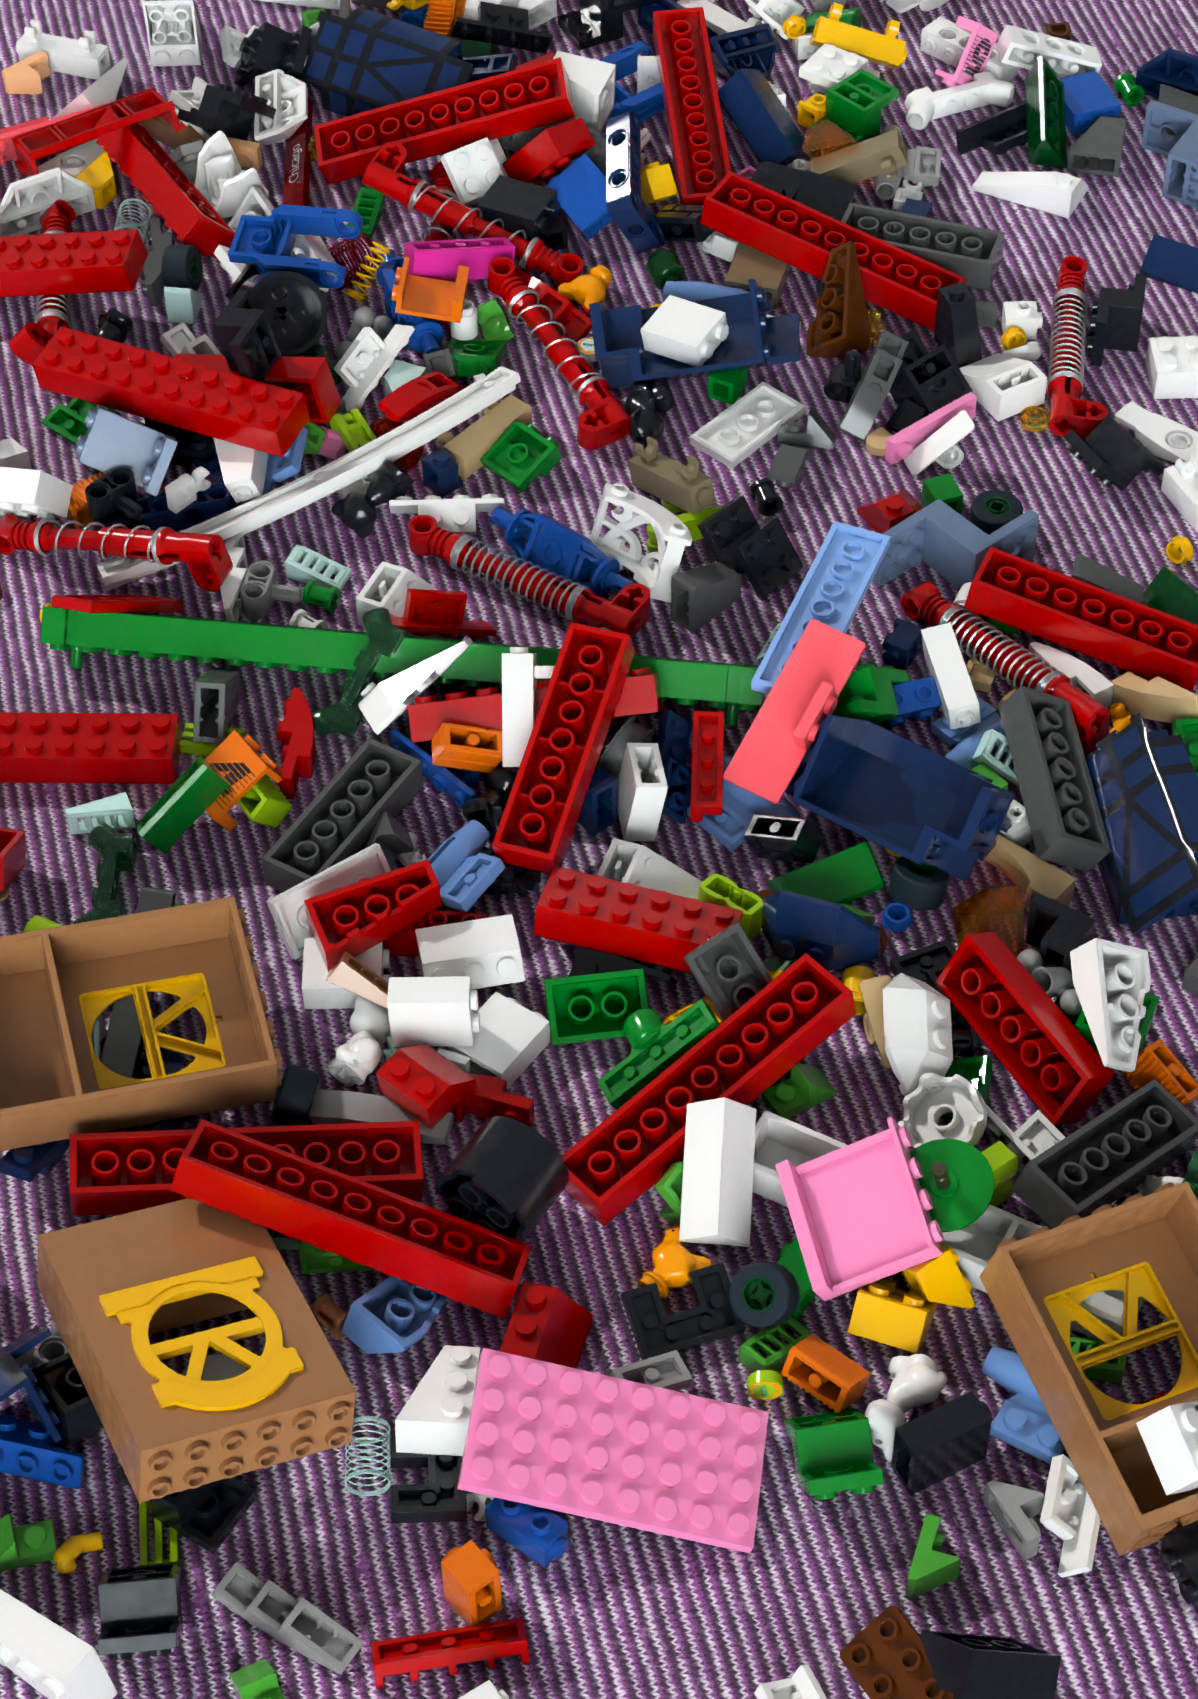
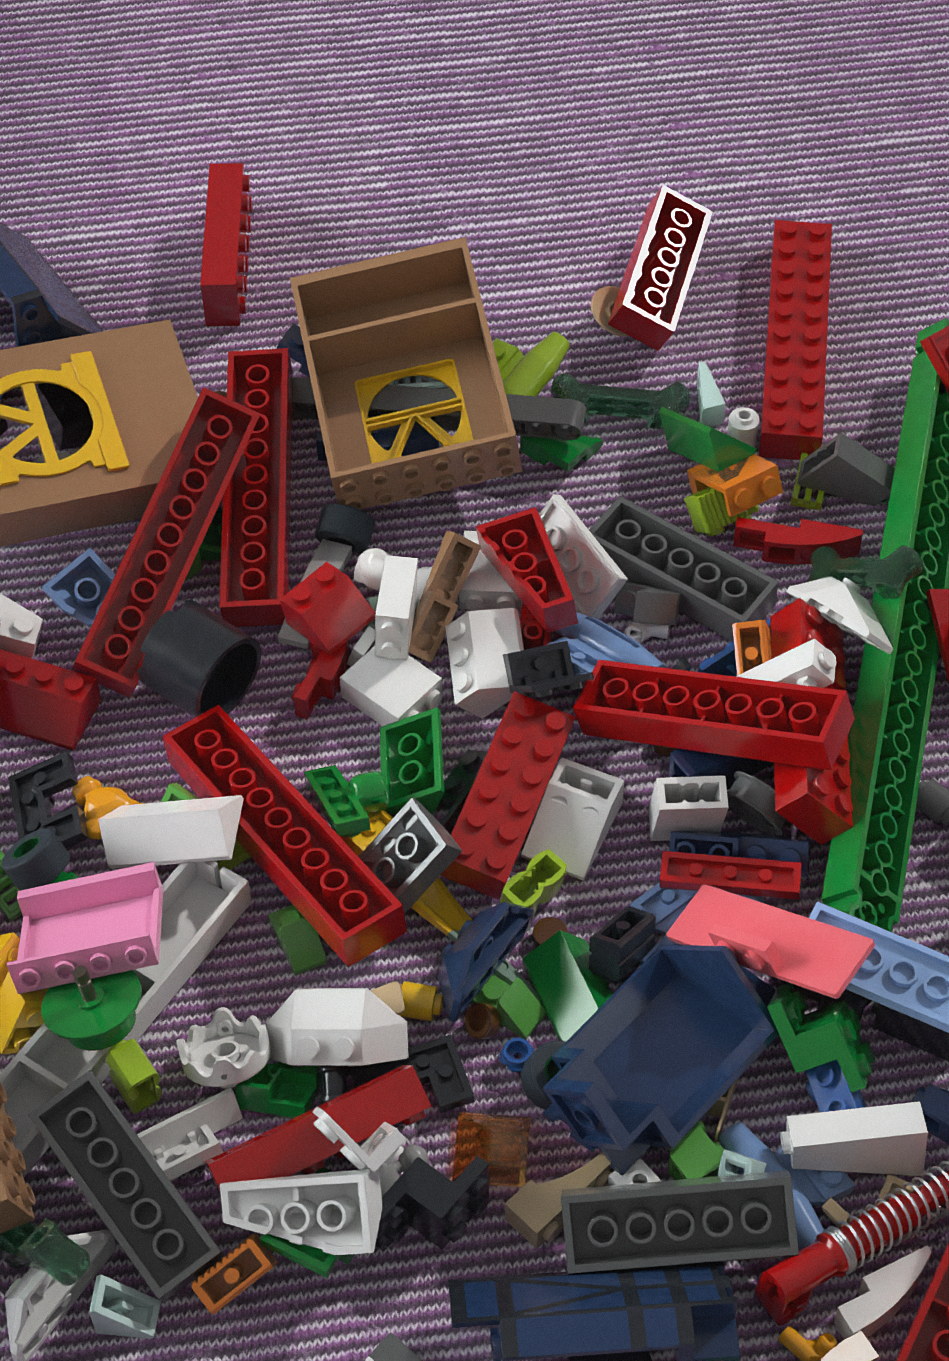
camera: 95 degrees right, 5 degrees up
nougat bush [310,1294,349,1340] -> none
none -> white bracket [312,1107,407,1172]
none -> black bracket [503,641,594,698]
none -> white brick [727,407,759,446]

